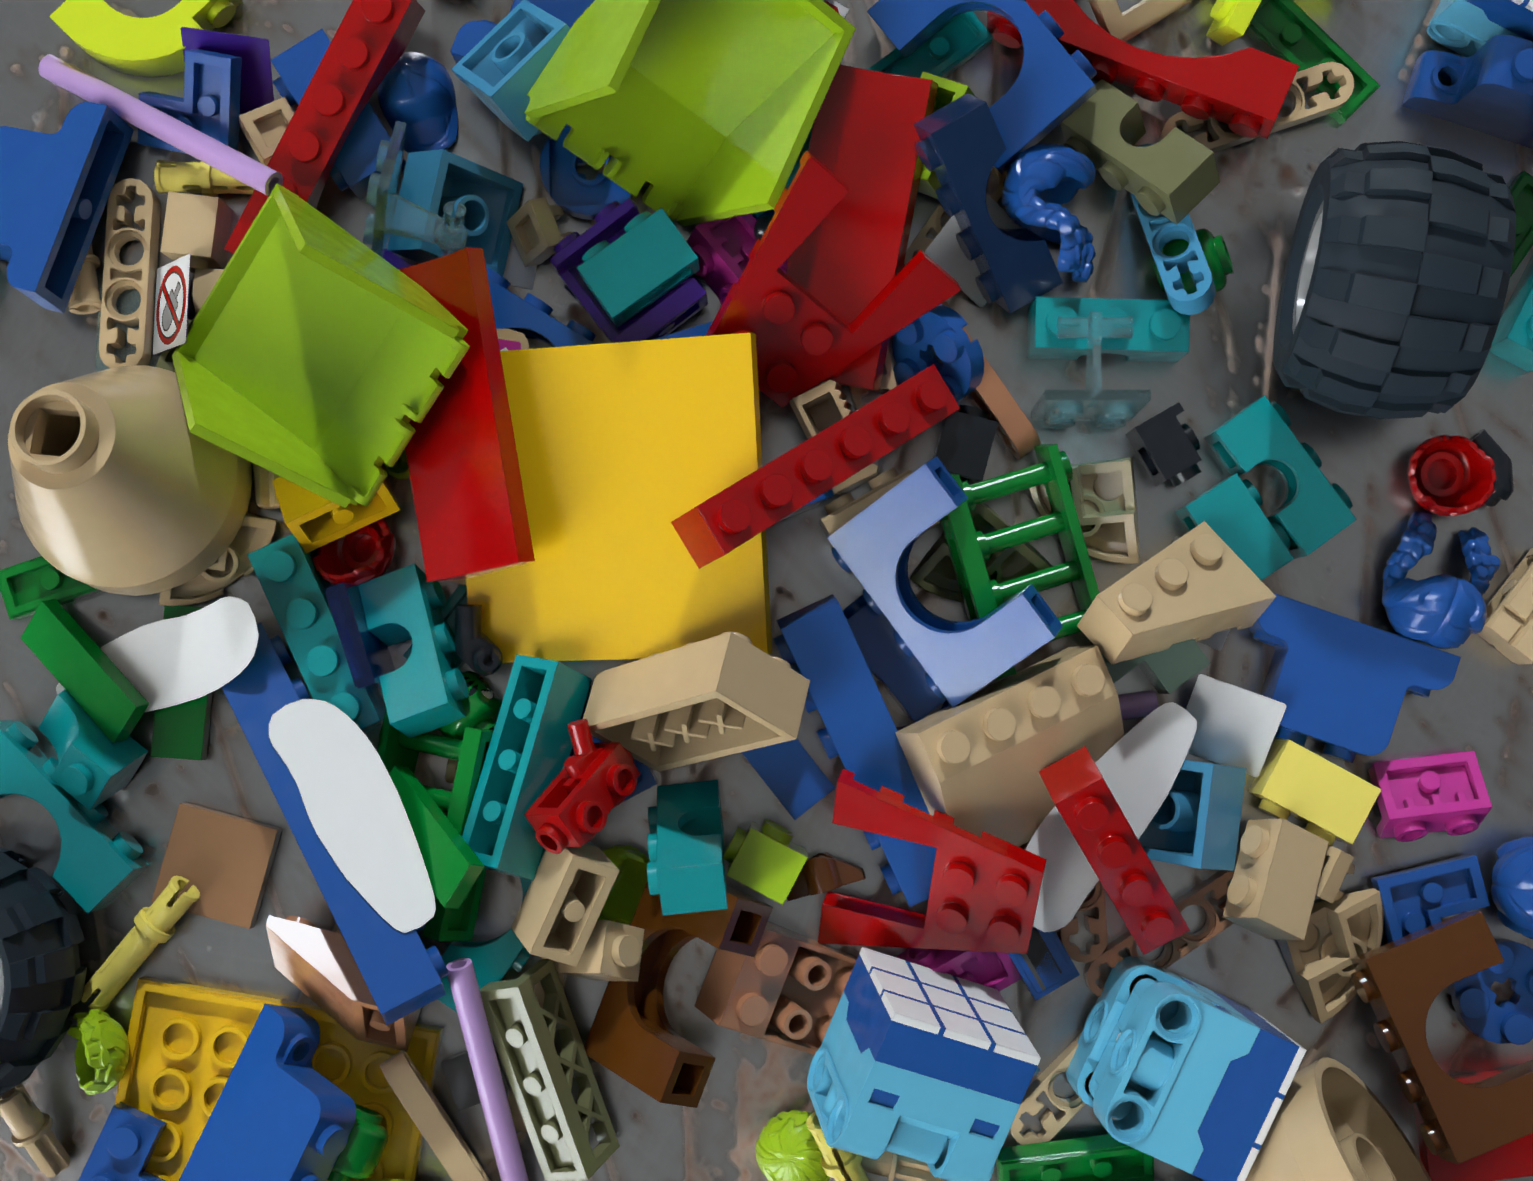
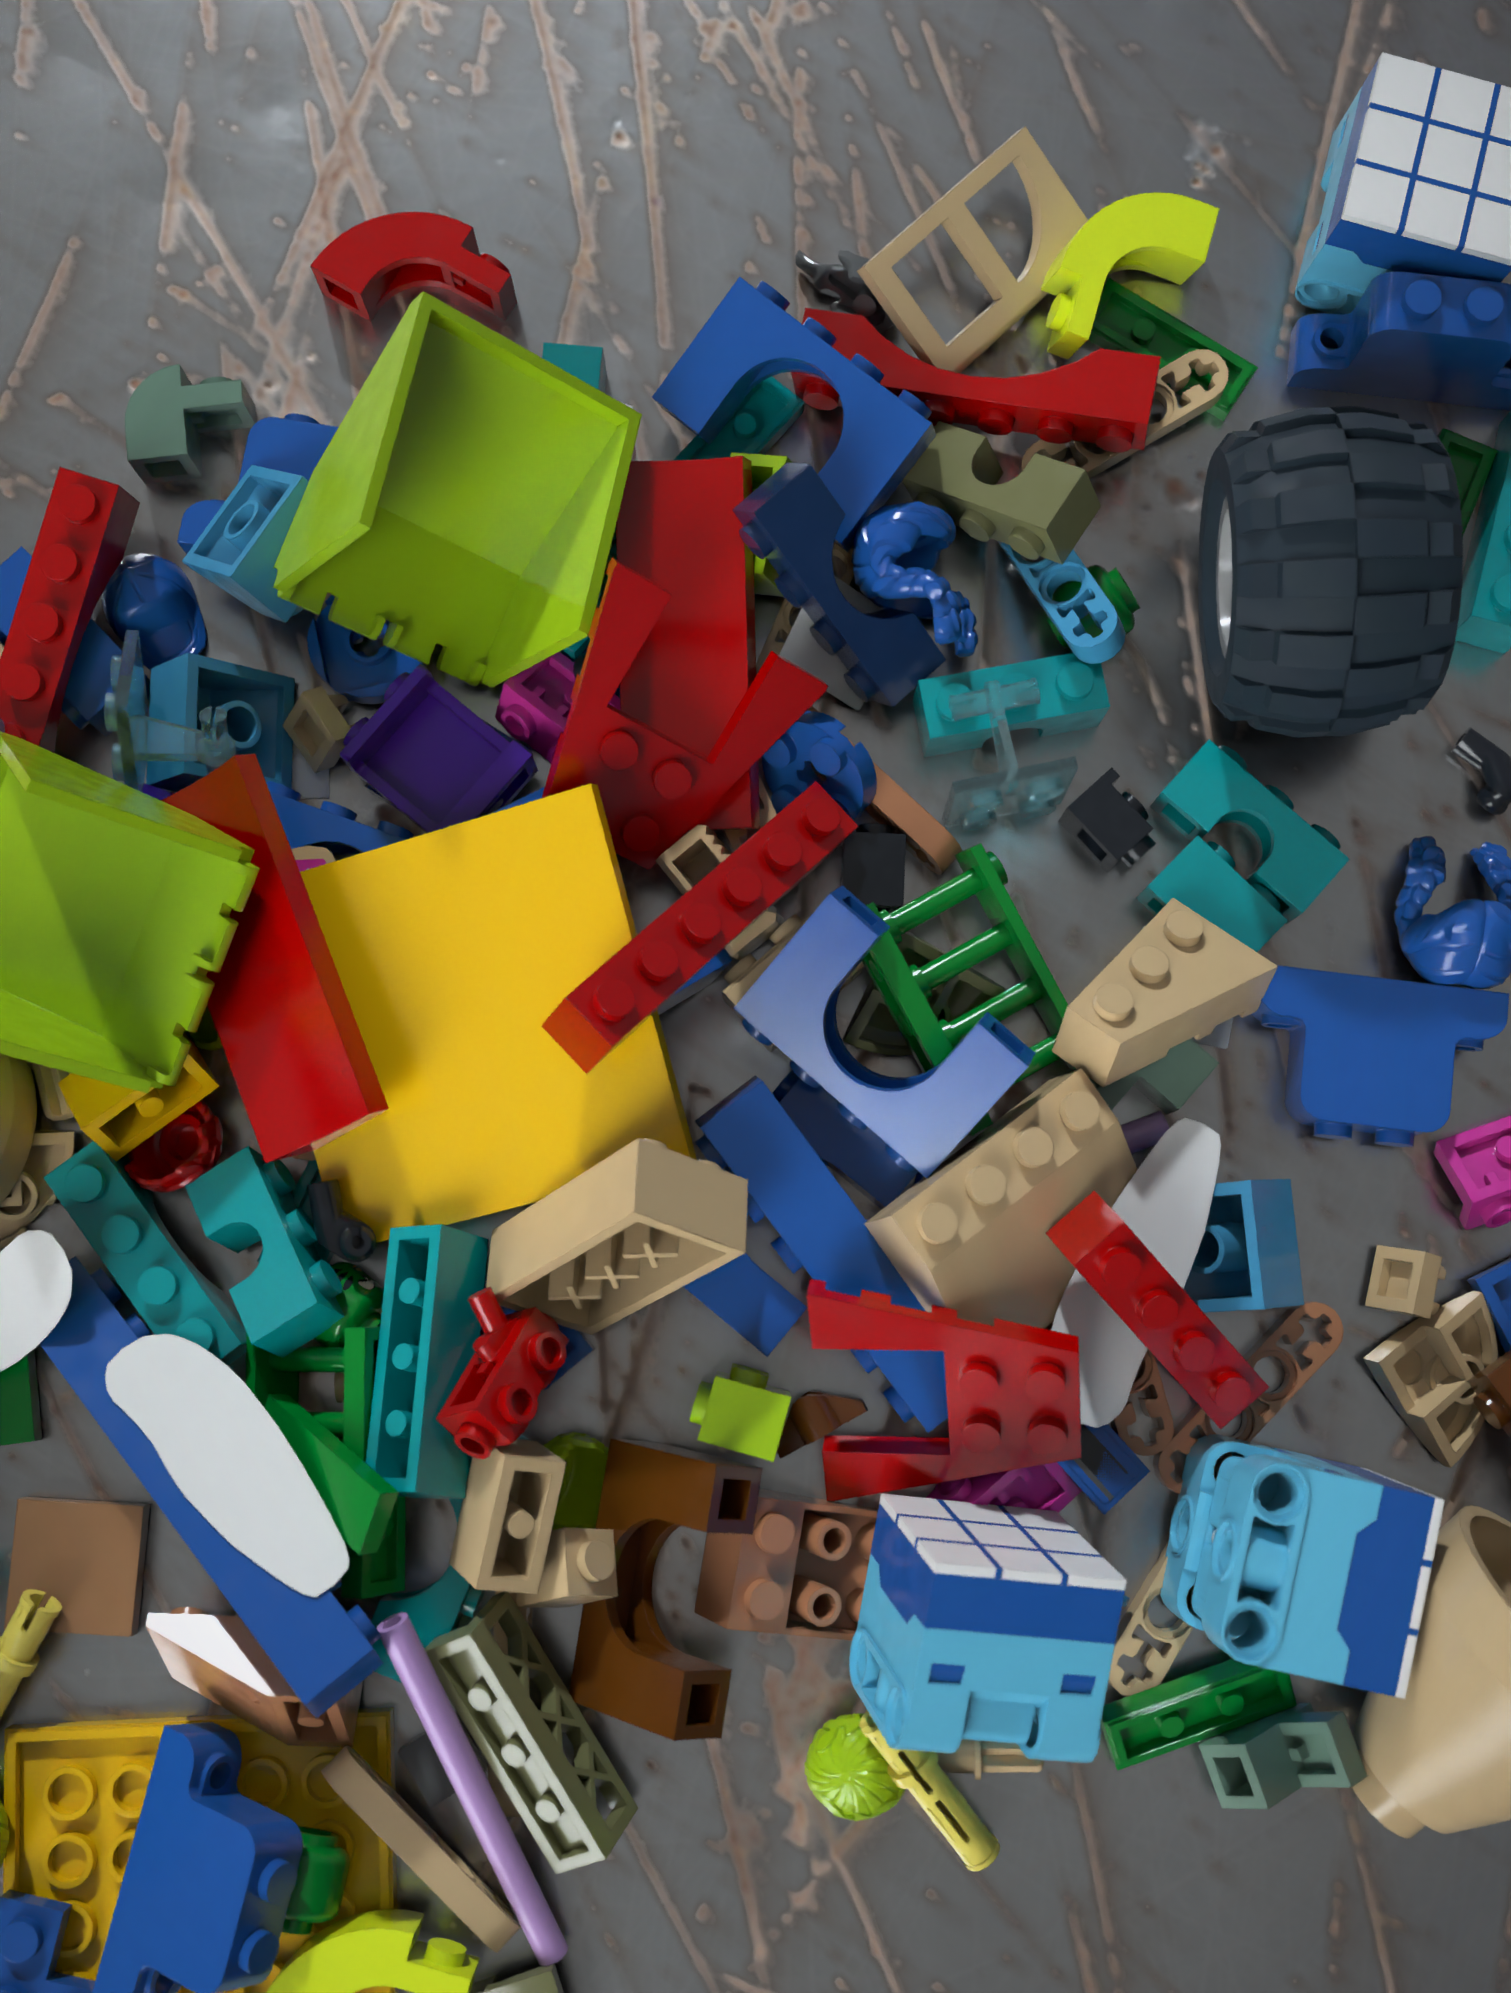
camera: 15 degrees left, 5 degrees down
clear blue tile [325,582,395,689] -> none
teal brick [577,208,700,328] -> none
teal arch [647,780,728,916] -> none
tan brick [1029,457,1140,564] -> none
white sticker [1186,674,1287,777] -> none
tan brick [1222,818,1329,941] -> none
light yellow brick [1248,739,1382,846] -> none
red hair [1407,435,1496,516] -> none

